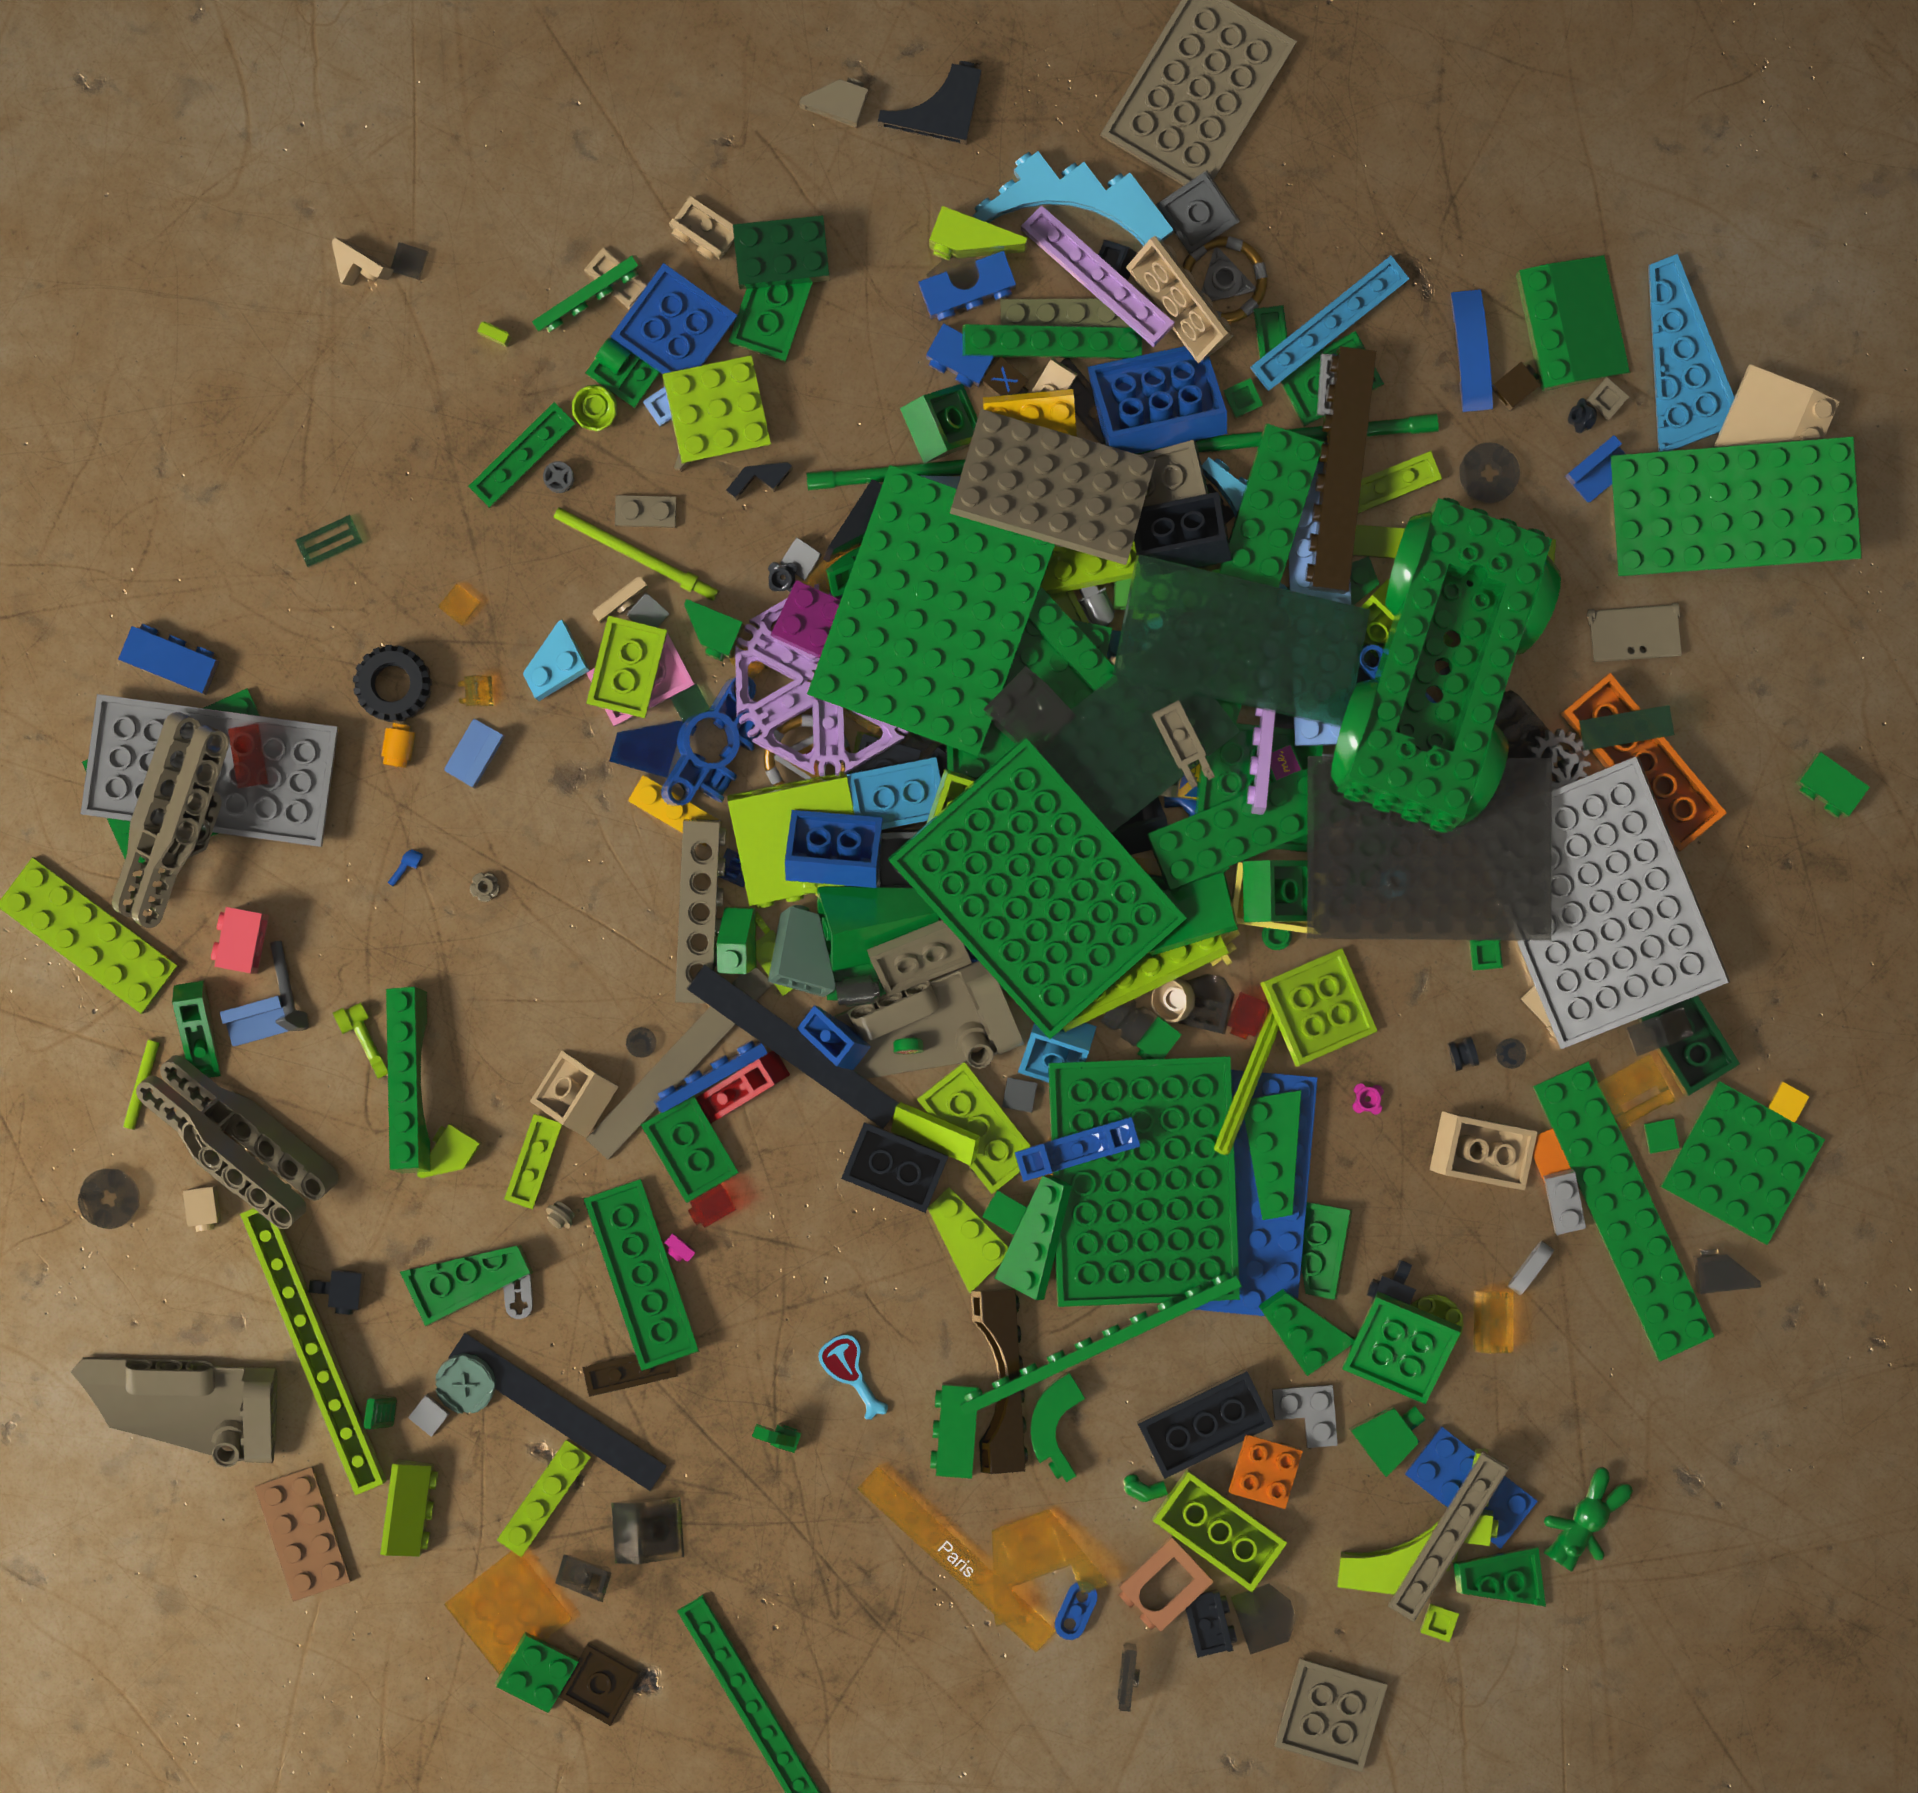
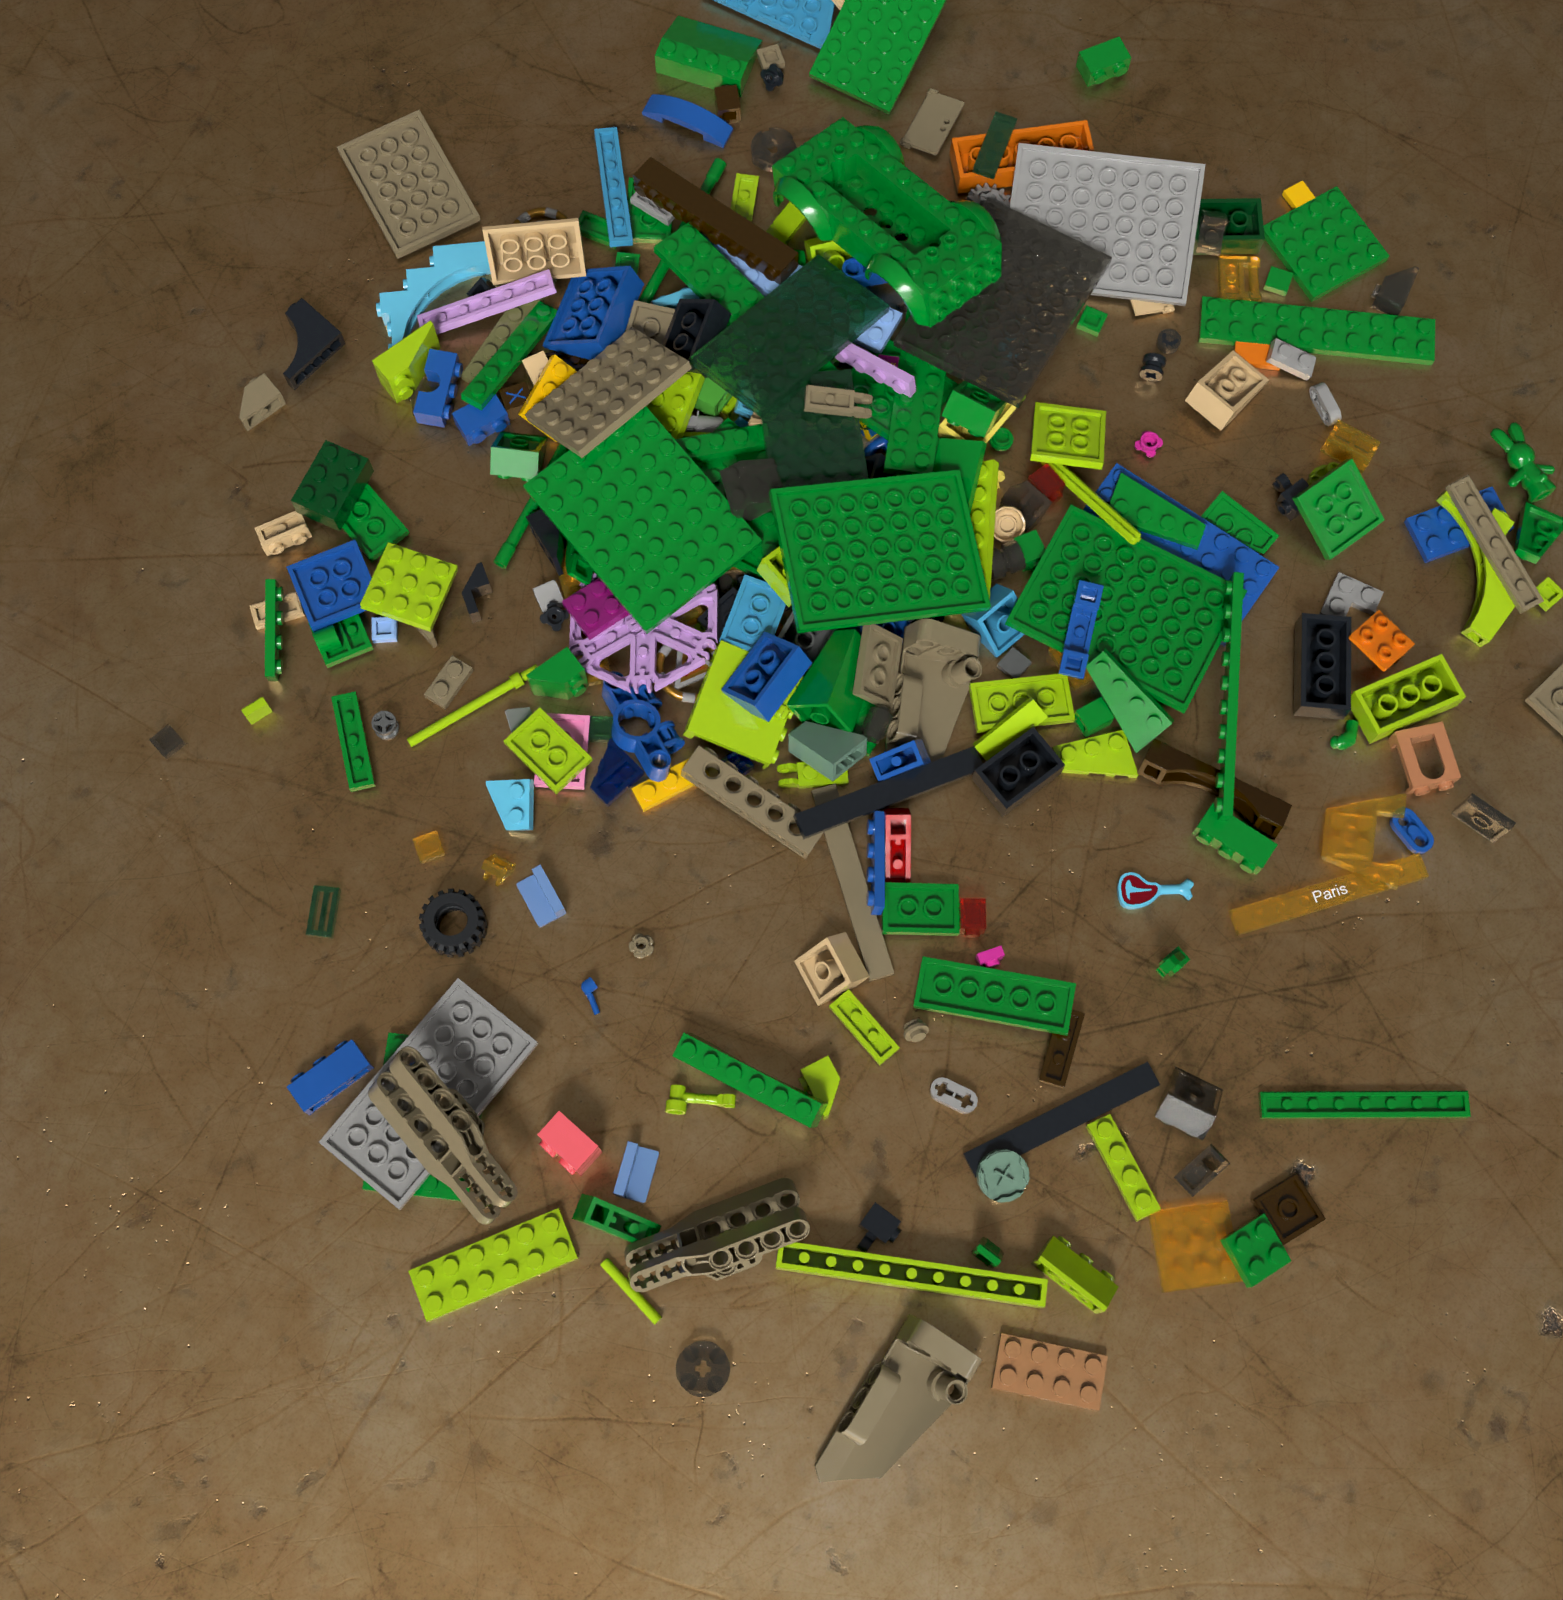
camera: 60 degrees left, 15 degrees down
tan brick [183,1186,221,1232] -> none
clear red tile [228,724,269,789] -> none
dark grey piece [270,941,309,1031] -> none
tan slope [332,237,394,286] -> none
light orange brick [381,723,415,768] -> none
green wing [400,1245,533,1326] -> none
light grey slope [408,1394,450,1437] -> none
lime hair [572,385,617,432] -> none
tan plate [592,577,648,624] -> none
clear smoke tile [626,1027,657,1058] -> none
green slope [717,907,756,974] -> none
green tile [893,1038,924,1055] -> none
green arch [1030,1371,1085,1482] -> none
dark grey tile [1156,170,1240,254] -> none
black bracket [1185,1589,1237,1658] -> none
clear smoke slope [1231,1583,1296,1655] -> none
green wing [1258,1289,1355,1376] -> none
green torso [1349,1406,1426,1477] -> none
blue panel [1565,435,1625,503] -> none

